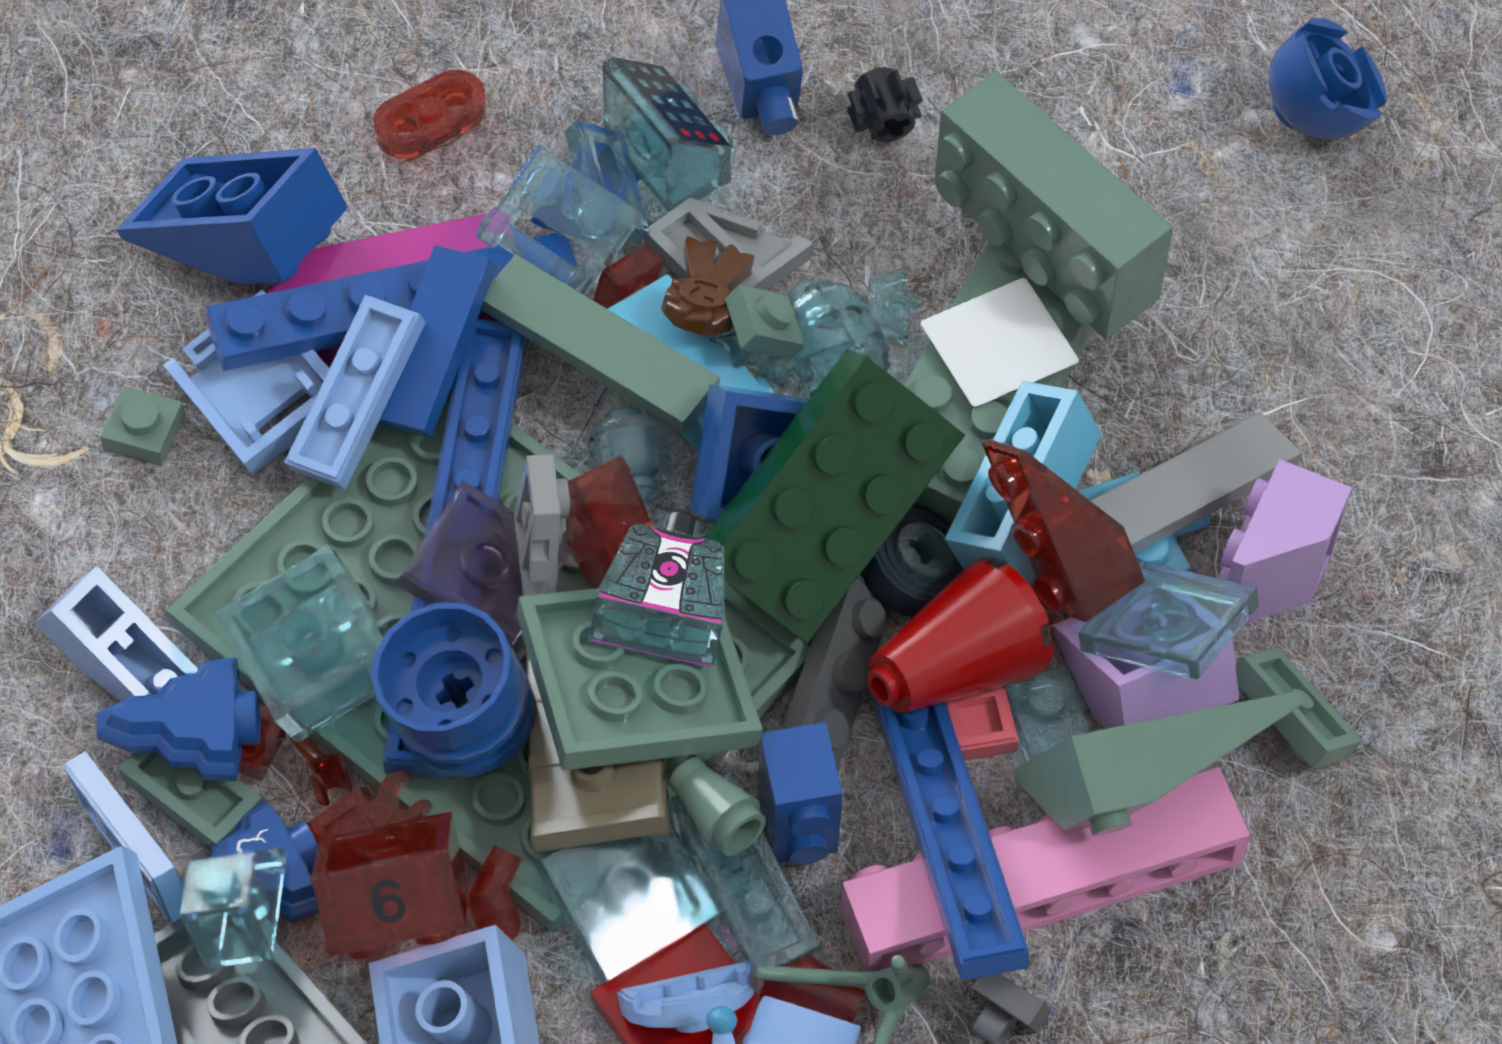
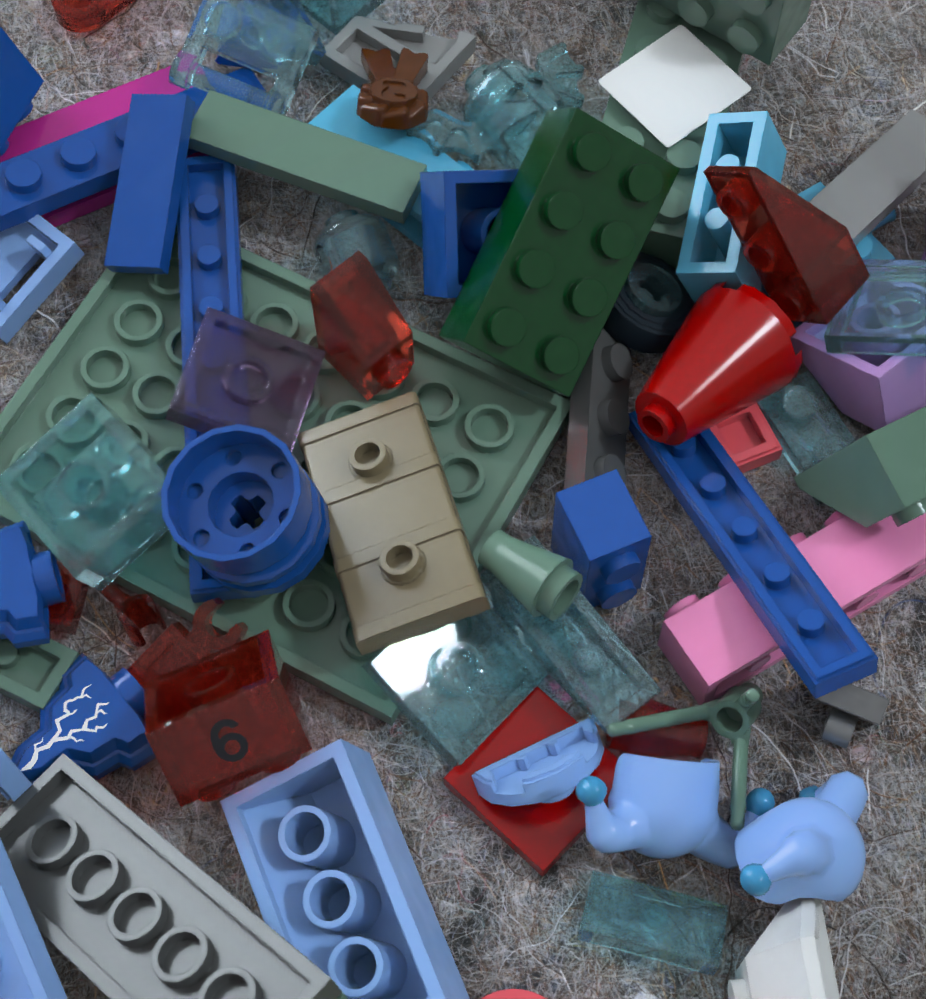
camera: 10 degrees left, 5 degrees up
clear light blue slope [180,846,287,968] -> none
light blue tile [284,295,426,490] -> none
clear red arm [466,845,523,941] -> none
light grey wing [514,454,570,596] -> none
sand green plate [516,576,763,771] -> none
clear light blue torso [588,512,725,669] -> none
clear red plate [593,243,664,309] -> none
sand green plate [725,284,805,360] -> none

